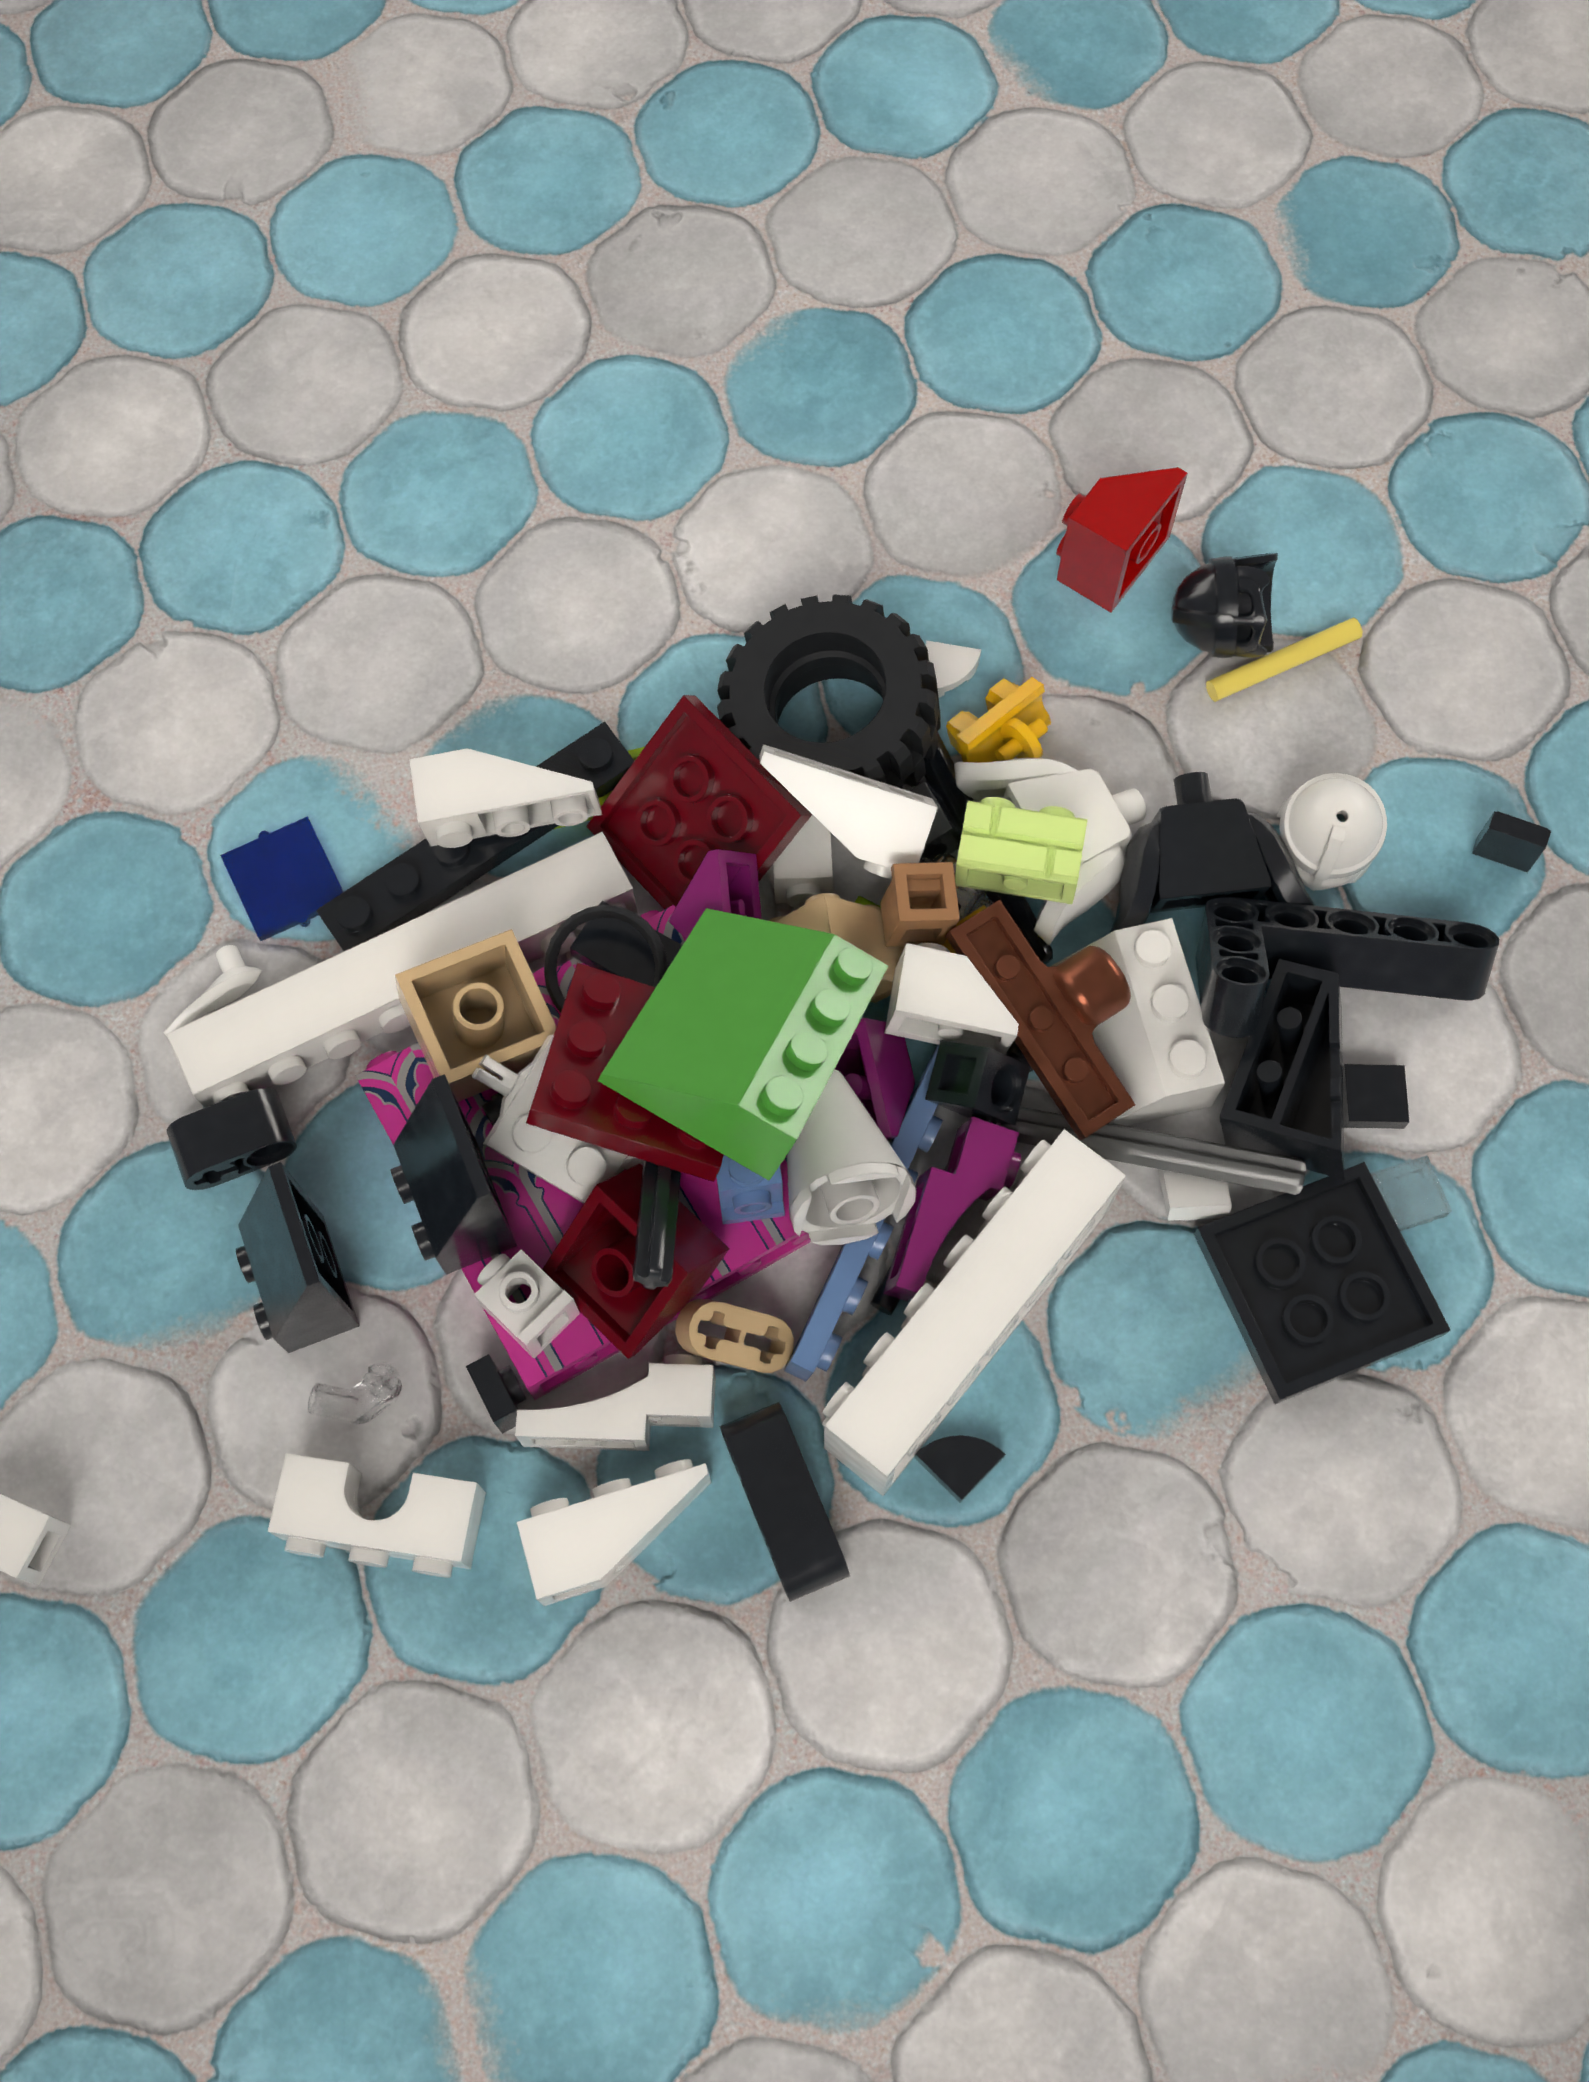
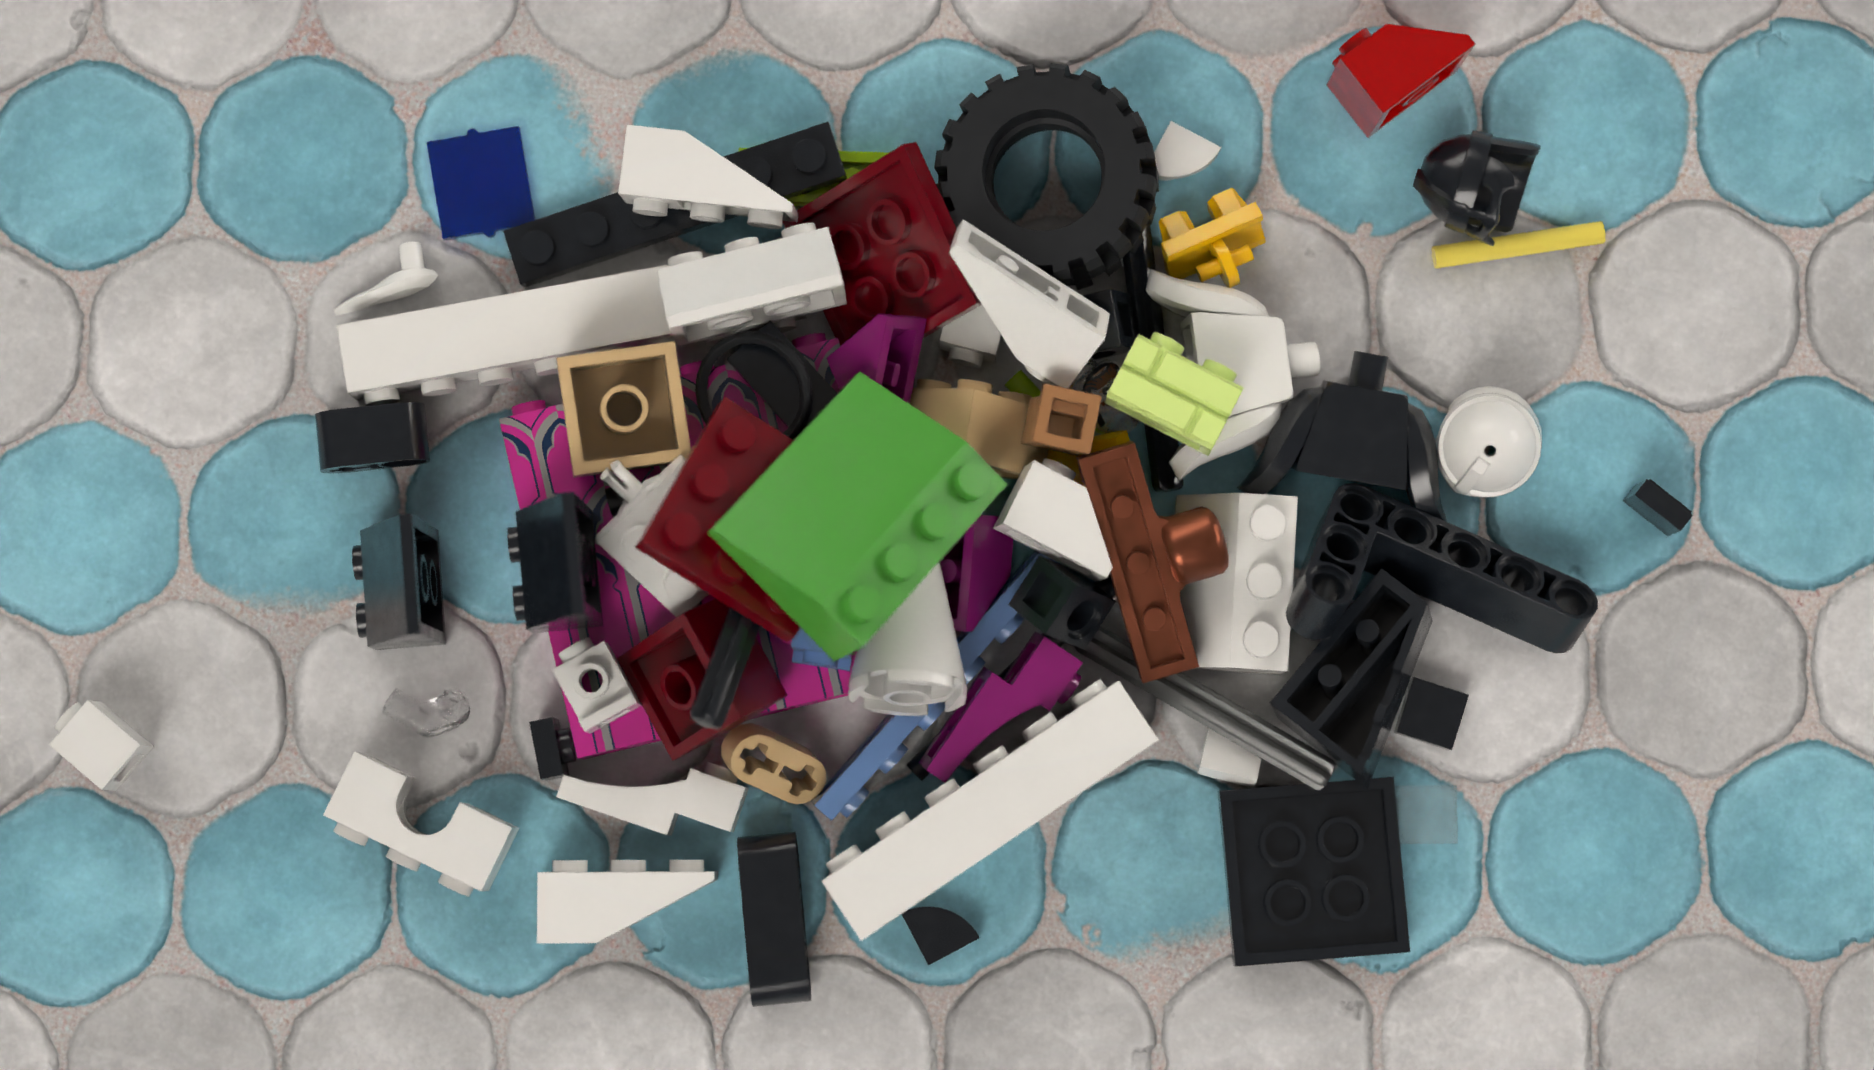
camera: 15 degrees right, 15 degrees up
none -> white slope [657,223,847,346]

